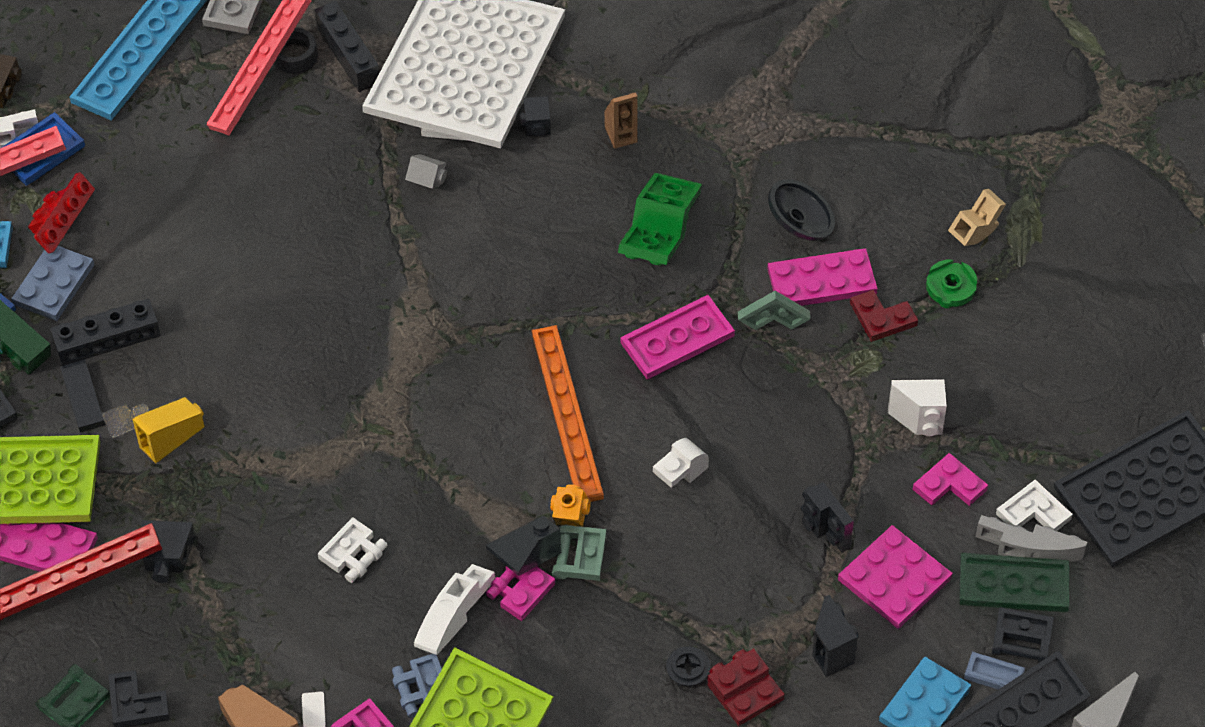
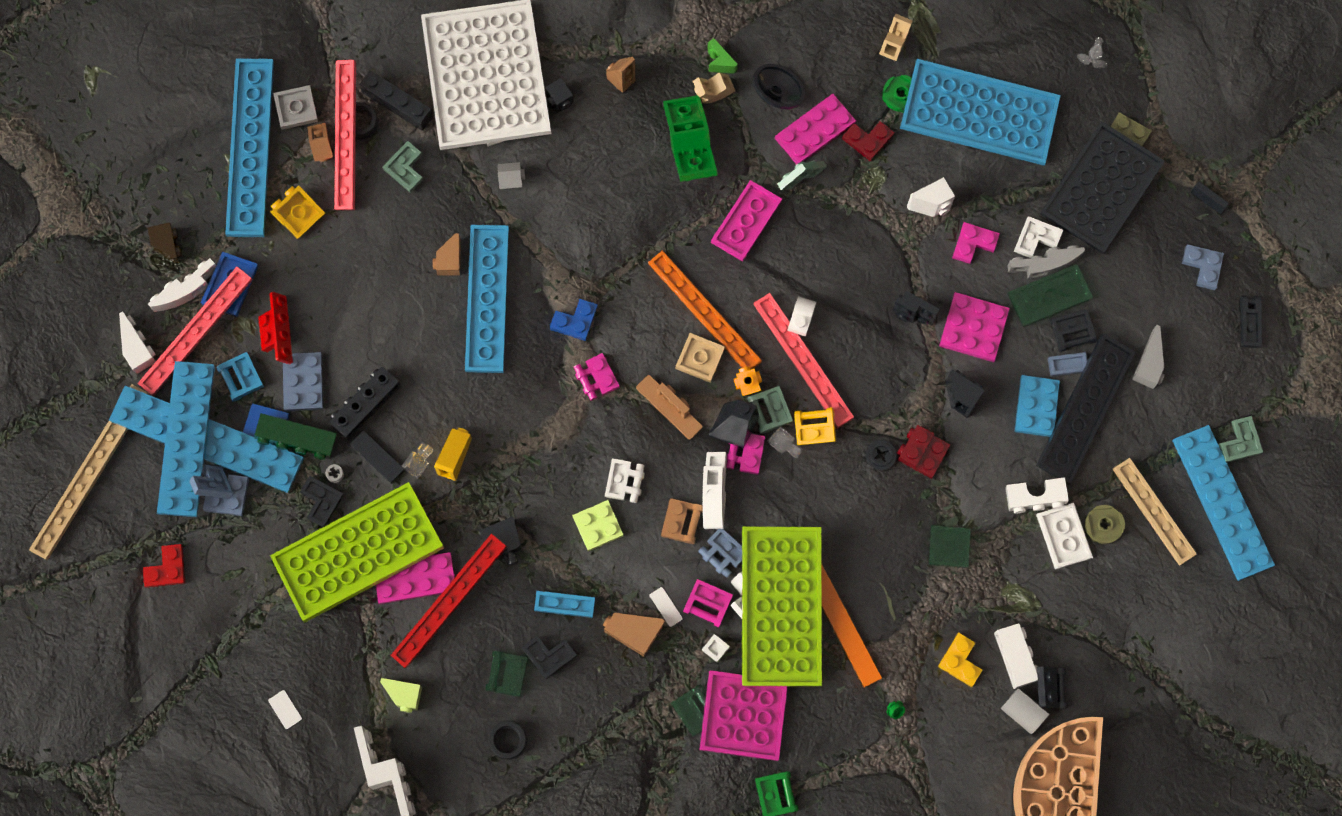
camera: 30 degrees left, 20 degrees up
none -> yellow plate [270,186,325,239]
none -> medium nougat slope [307,123,333,162]
none -> light grey bush [325,464,344,483]
none -> sand green plate [382,141,423,193]
none -> medium nougat slope [433,233,461,276]
none -> dark azure plate [465,225,509,373]
none -> dark azure plate [534,591,595,618]
none -> blue plate [550,299,598,341]
none -> yellowish green plate [572,500,624,551]
none -> dark pink plate [574,353,620,401]
none -> medium nougat bracket [636,375,702,440]
none -> medium nougat plate [661,498,703,544]
none -> tan plate [675,333,725,383]
none -> tan brick [693,73,735,104]
none -> bright green slope [708,38,738,74]
none -> coral plate [754,293,854,429]
none -> clear plate [768,426,801,459]
none -> yellow plate [794,407,836,445]
none -> dark azure plate [900,59,1060,165]

